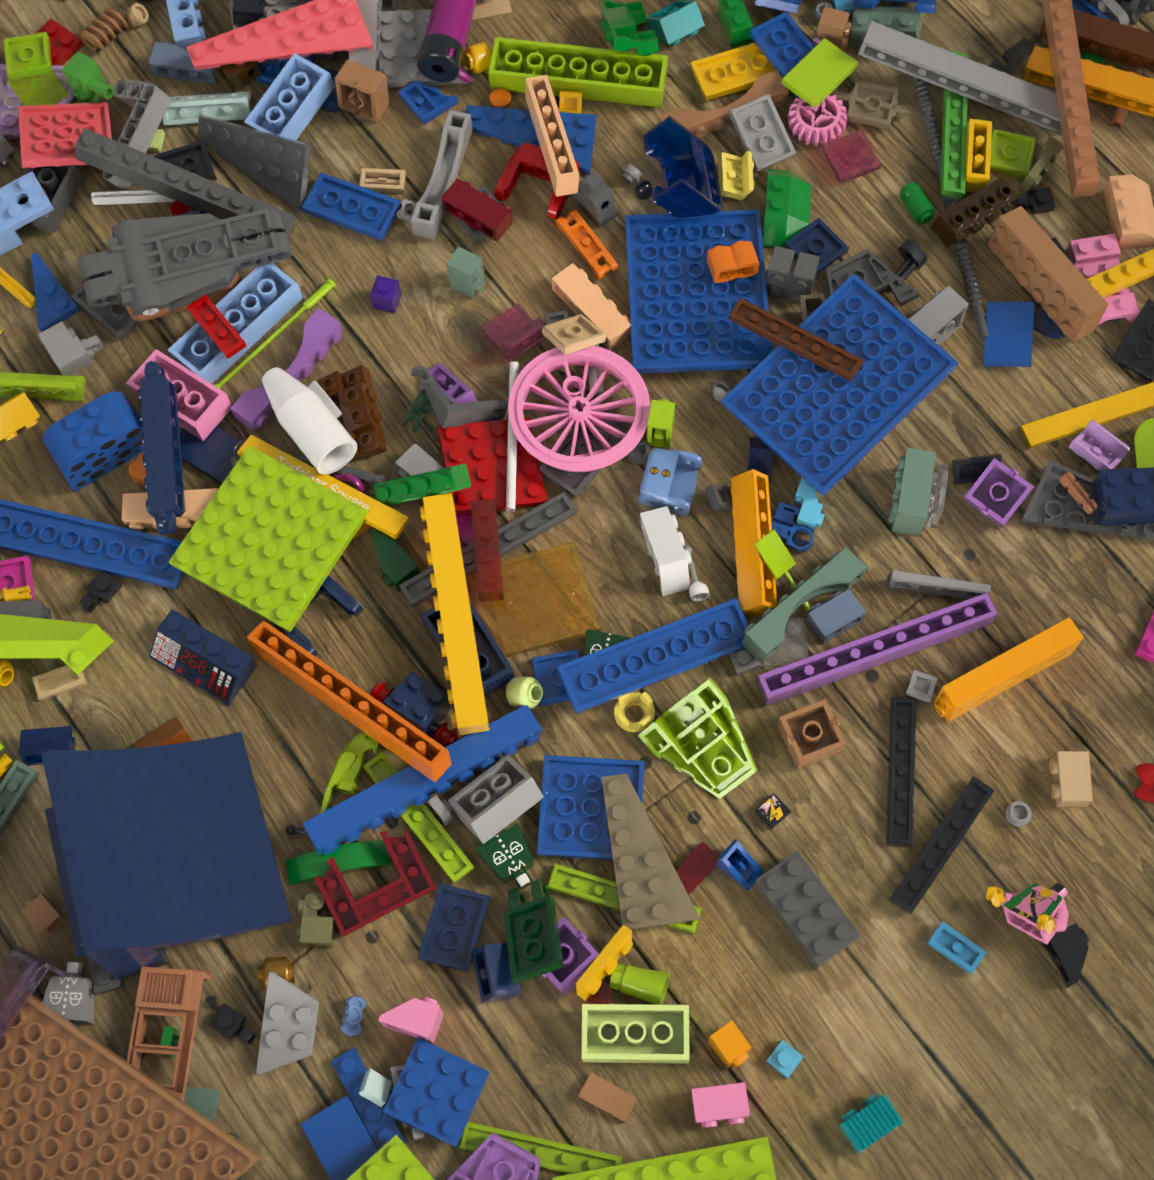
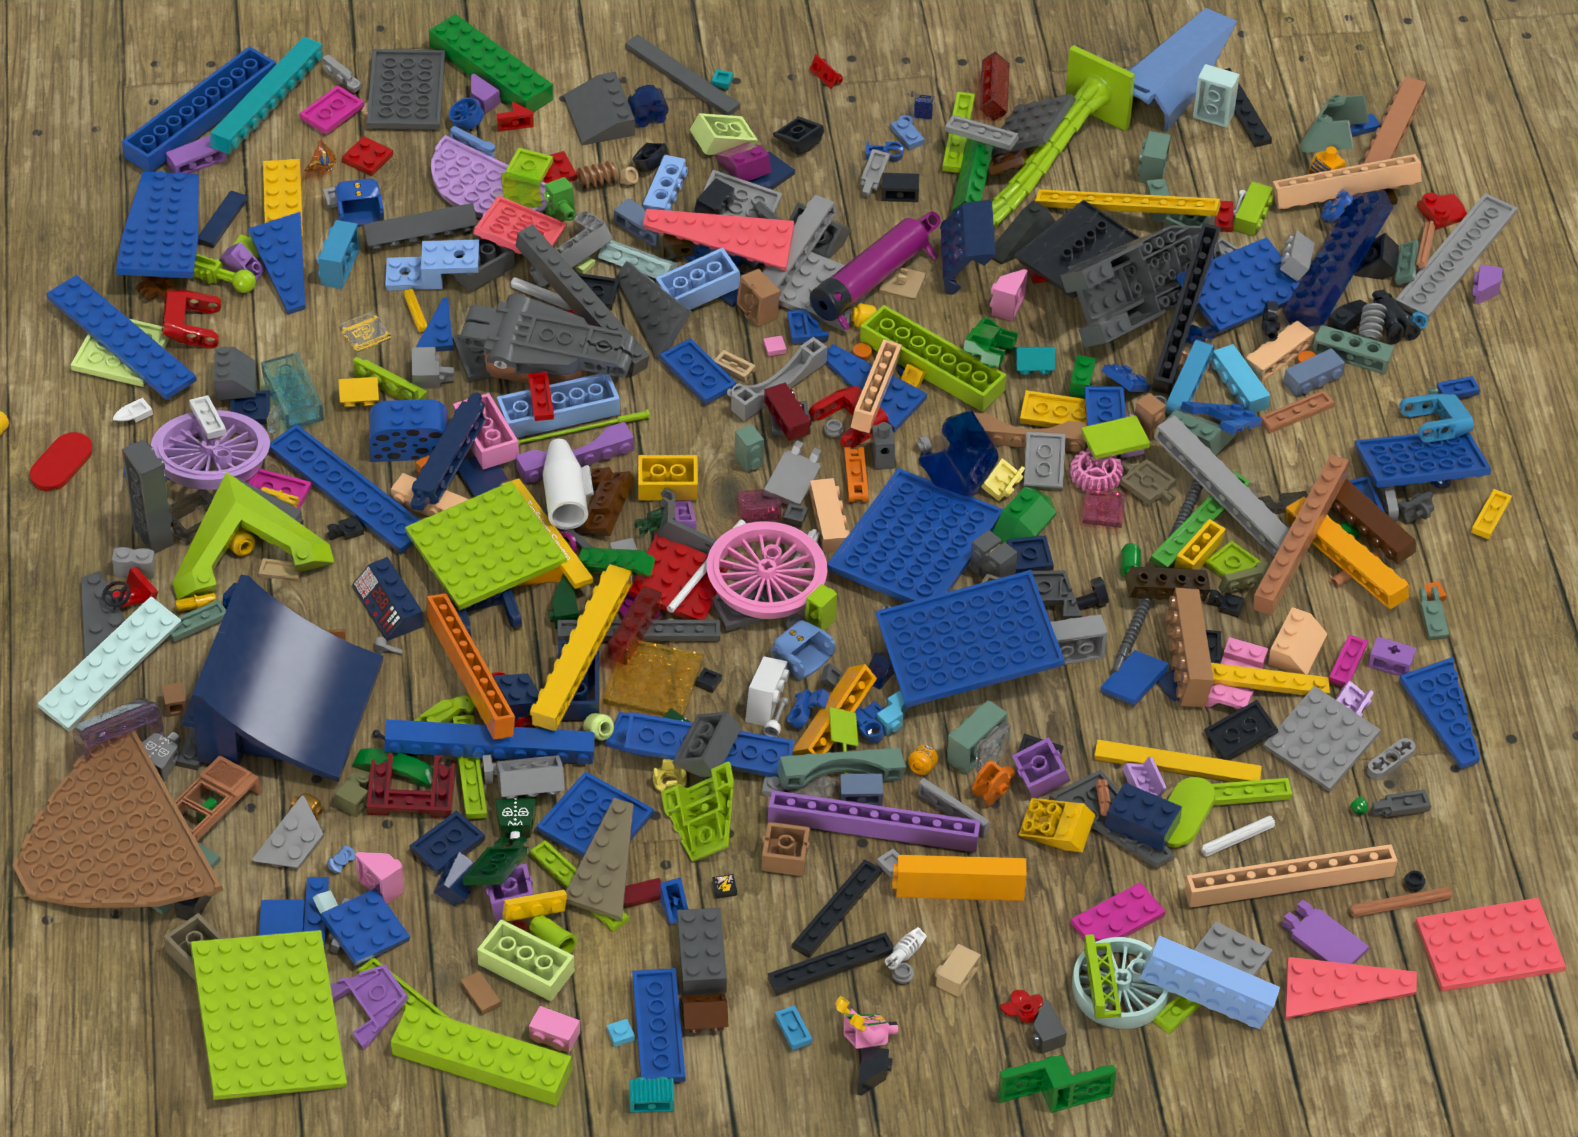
camera: 25 degrees right, 20 degrees down
black plate [208,1003,256,1044] -> none
dark purple brick [370,275,402,313] -> none
tan tile [542,314,606,355] -> none
orange brick [707,241,760,283] -> none
light orange brick [708,1021,751,1069] -> none
reddish brown tile [728,298,864,382] -> none
none -> light grey hand [375,637,403,654]
none -> blue plate [632,968,686,1082]
none -> yellow brick [638,455,698,500]
none -> dark grey slope [672,711,742,777]
none -> reddish brown slope [681,993,729,1033]
none -> black tile [695,668,722,693]
none -> bright pink tile [763,336,787,357]
none -> light grey tile [763,440,822,506]
none -> blue piece [787,688,829,729]
none -> light grey plate [824,419,844,437]
none -> white hinge [885,927,927,970]
none -> light orange head [908,745,938,775]
none -> orange hinge [971,760,1016,807]
none -> yellow slope [1018,798,1095,852]

